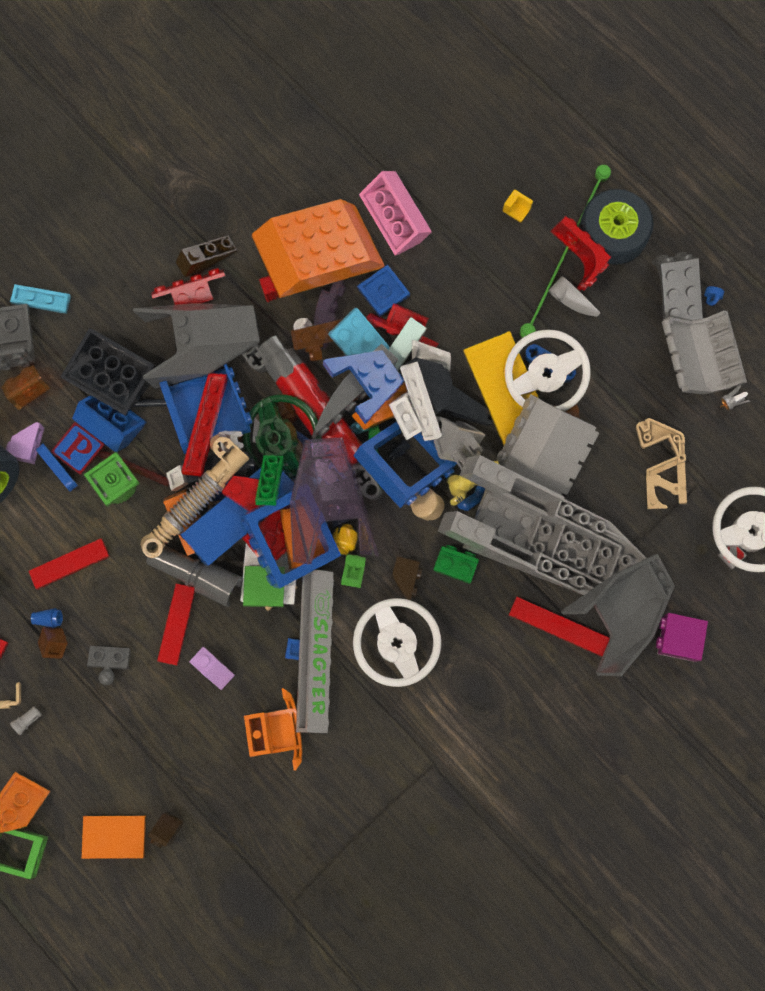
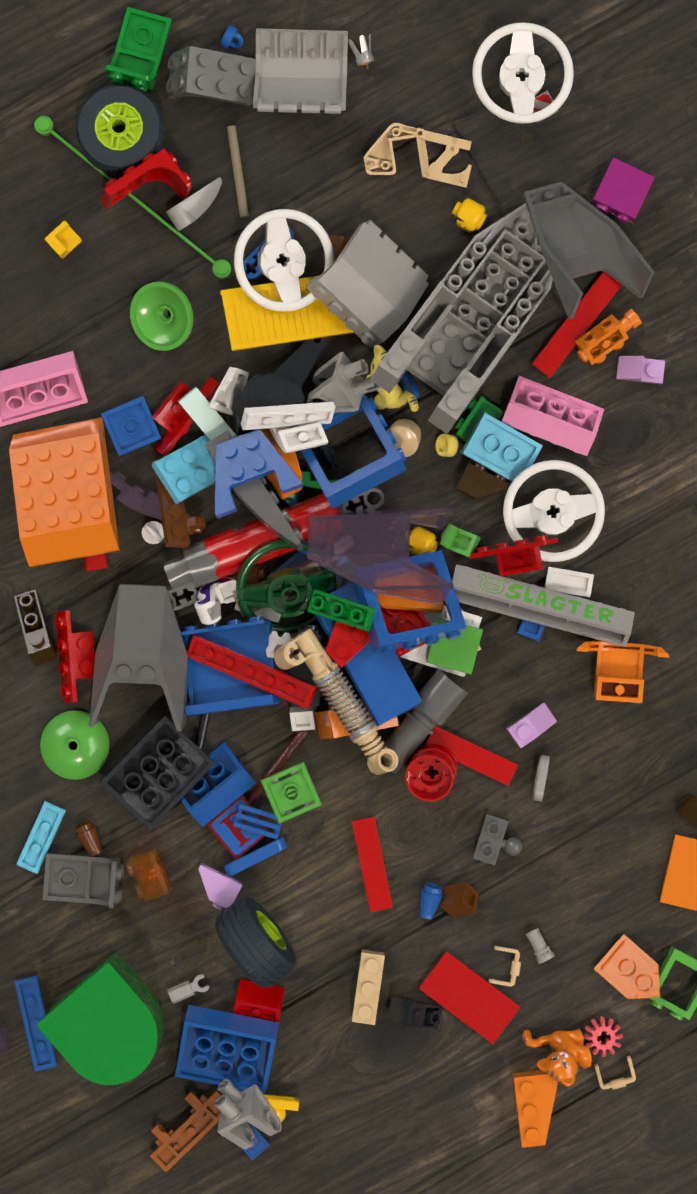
camera: 80 degrees left, 10 degrees up
none -> bright green dish [40,710,110,780]
none -> reddish brown cone [74,820,103,857]
none -> green bracket [105,7,172,92]
none -> bright green dish [130,281,193,351]
none -> white animal [194,577,236,625]
none -> dark tan bar [227,125,249,218]
none -> blue tile [233,803,282,839]
none -> red wheel [405,744,458,802]
none -> light yellow tile [435,434,458,457]
none -> yellow head [452,198,487,233]
none -> medium azure plate [461,412,543,482]
none -> red bracket [470,535,558,577]
none -> bright pink slope [501,376,604,456]
none -> light grey tile [532,755,550,802]
none -> white tile [544,567,594,597]
none -> orange brick [575,309,642,365]
none -> lavender slope [616,356,665,384]

